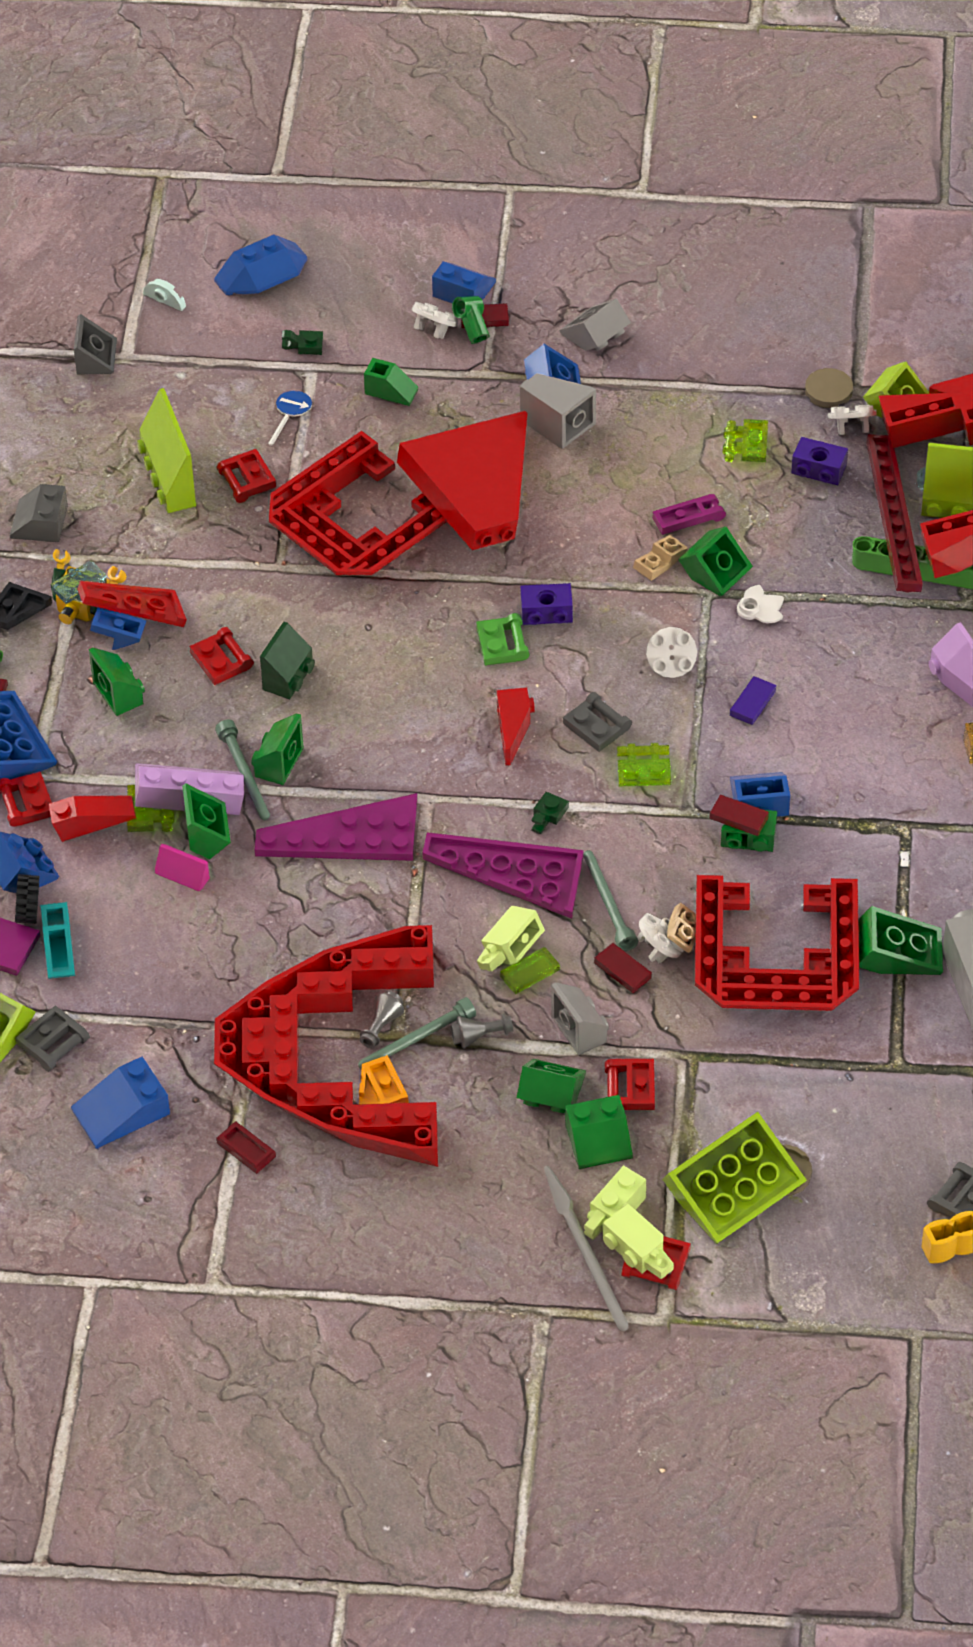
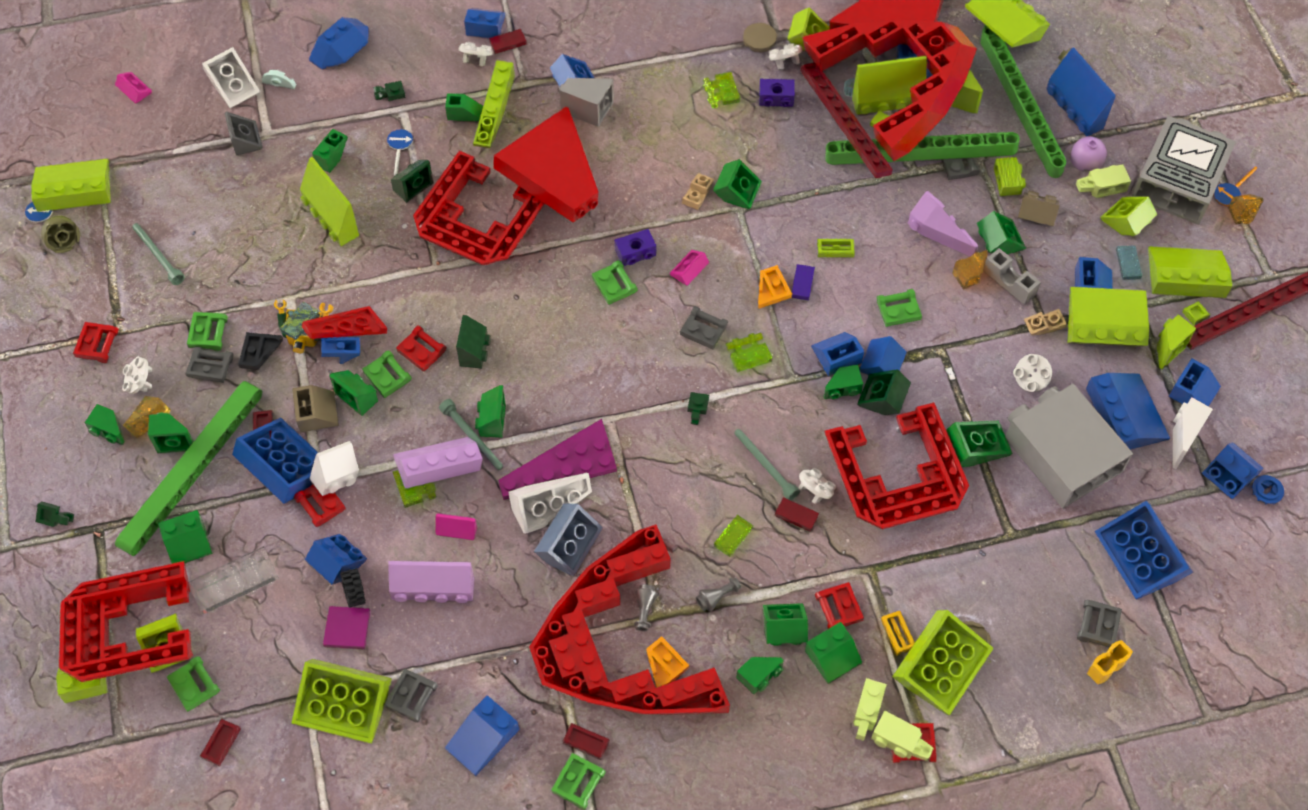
camera: 20 degrees left, 10 degrees up
dark grey slope [10,484,68,542] -> none
teal slope [40,902,75,979] -> none
red slope [49,796,137,842] -> none
green slope [182,783,231,859] -> none
red plate [216,449,276,503] -> none
sand green piece [358,997,476,1069] -> none
magenta wing [422,832,584,919] -> none
green piece [452,296,490,344] -> none
yellowish green hinge [477,906,545,972] -> none
red slope [496,687,535,766] -> none
light grey piece [544,1166,629,1331] -> none
light grey slope [551,983,609,1056] -> none
light grey slope [559,298,631,351] -> none
white plate [646,627,697,678] -> none
magenta plate [652,494,726,535] -> none
tan slope [667,902,696,953] -> none
dark red tile [709,794,769,836] -> none
white plate [737,585,784,623] -> none
none -> white slope [202,47,260,109]
none -> dark tan slope [292,385,339,433]
none -> white slope [310,441,359,496]
none -> green slope [312,129,348,173]
none -> bright green plate [362,350,412,398]
none -> lavender slope [388,561,474,603]
none -> dark green slope [391,159,434,203]
none -> lime slope [473,60,515,148]
none -> white wedge [508,473,592,534]
none -> sand blue slope [534,503,603,576]
none -> bright green plate [551,753,606,810]
none -> dark pink slope [669,250,709,285]
none -> green slope [736,657,784,695]
none -> light orange wing [758,265,792,309]
none -> lime tile [817,239,855,257]
none -> dark green slope [857,369,911,415]
none -> blue slope [859,336,907,375]
none -> bright green plate [877,289,922,327]
none -> yellow tile [880,611,915,655]

